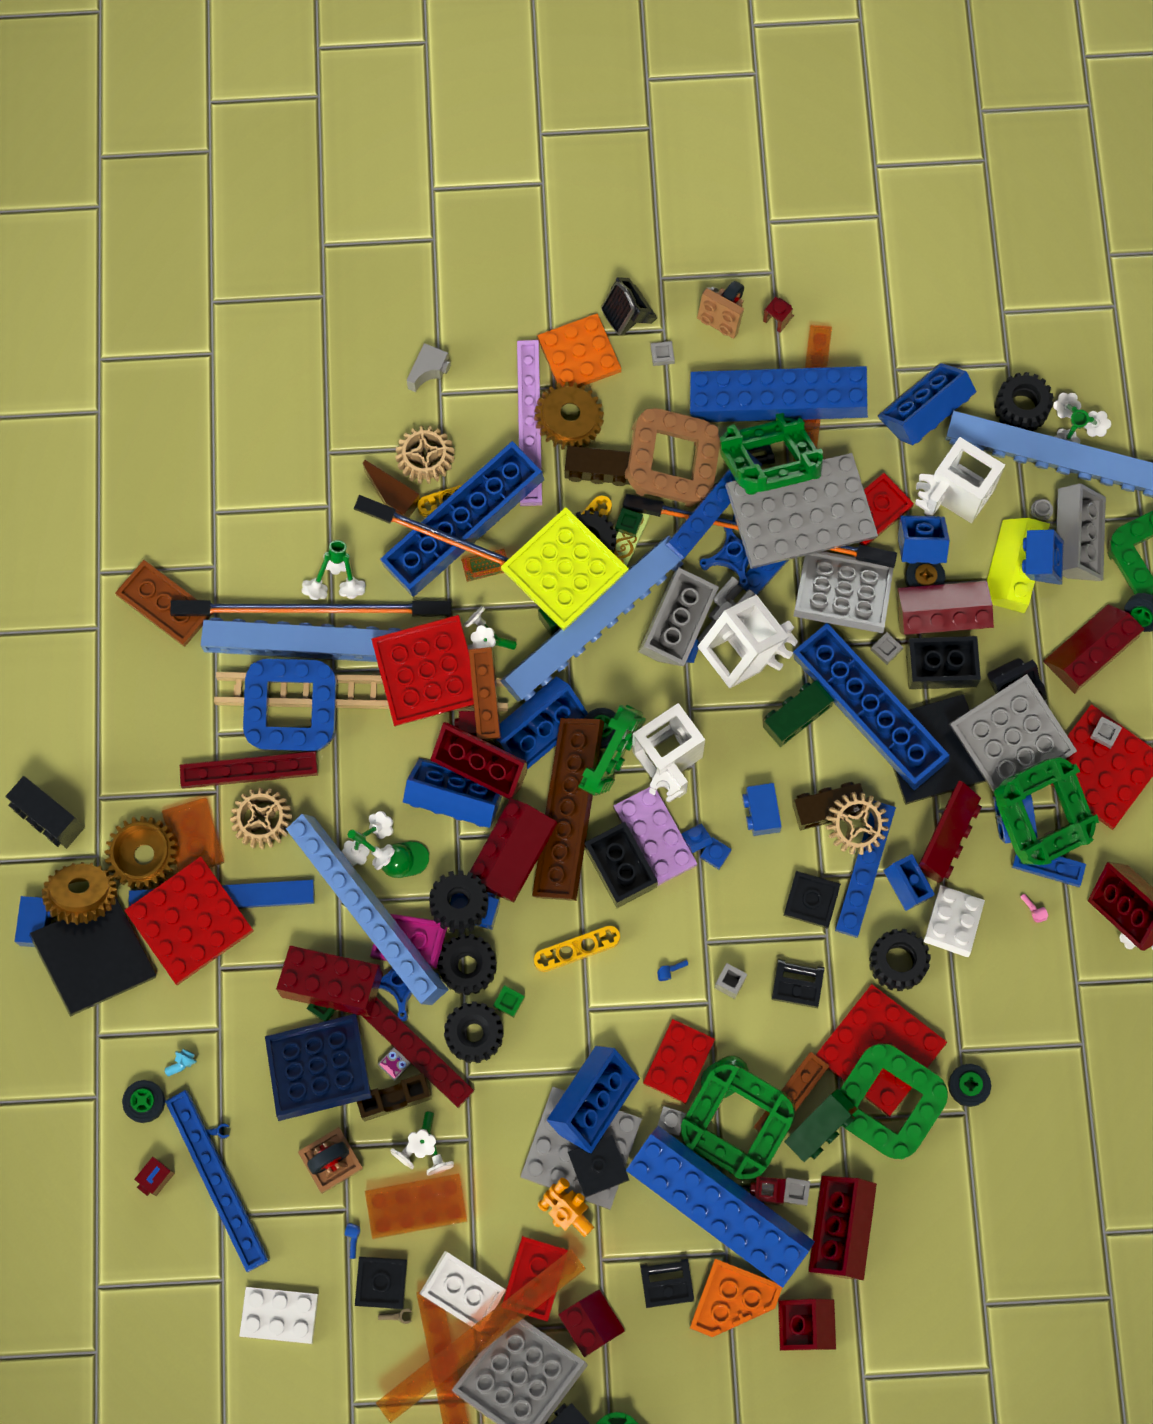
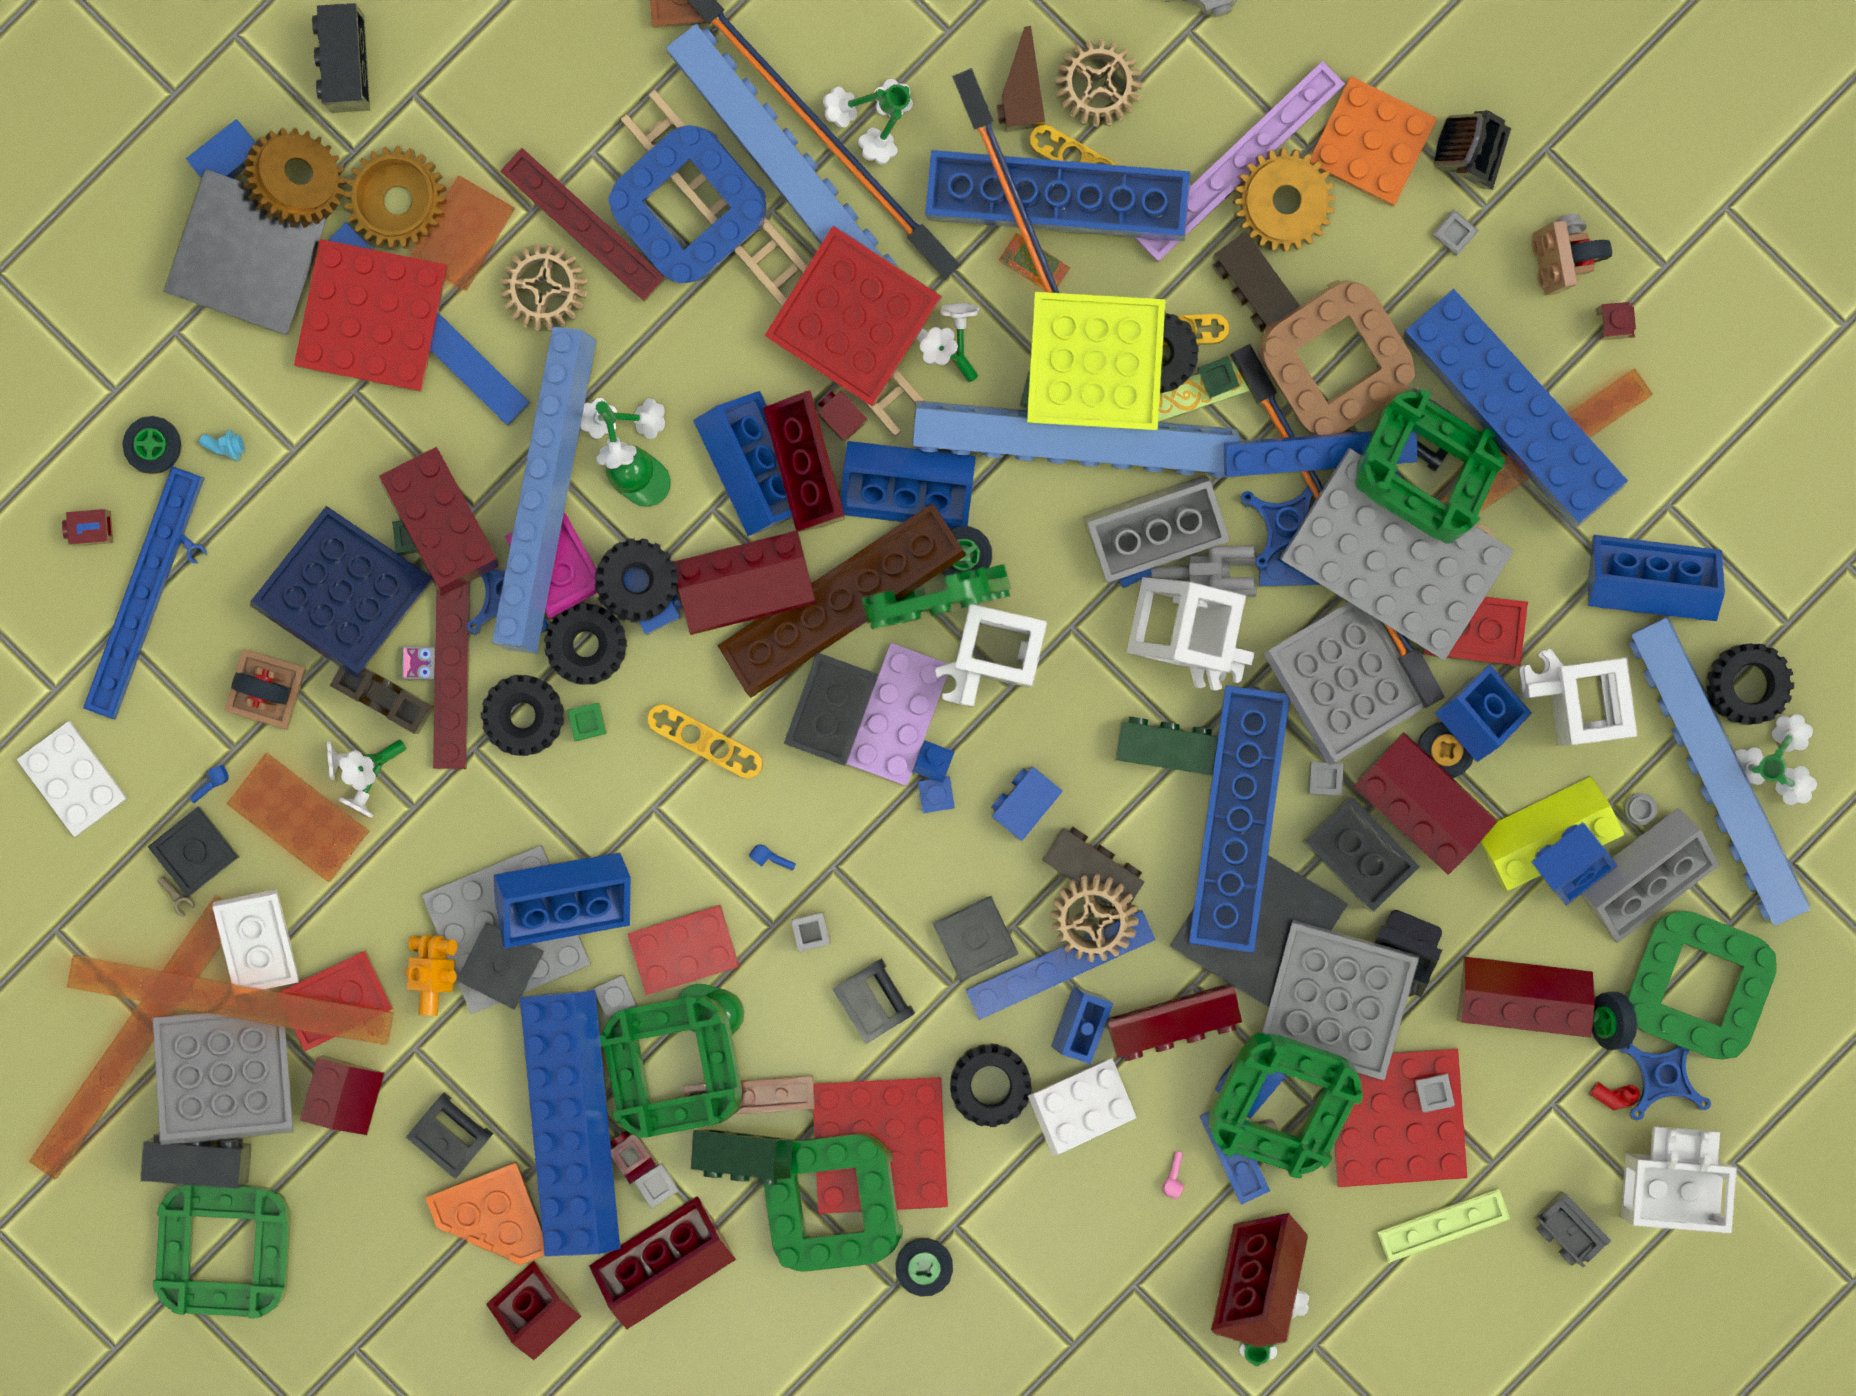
camera: 45 degrees right, 15 degrees up
dark orange plate [469,647,501,740] -> none

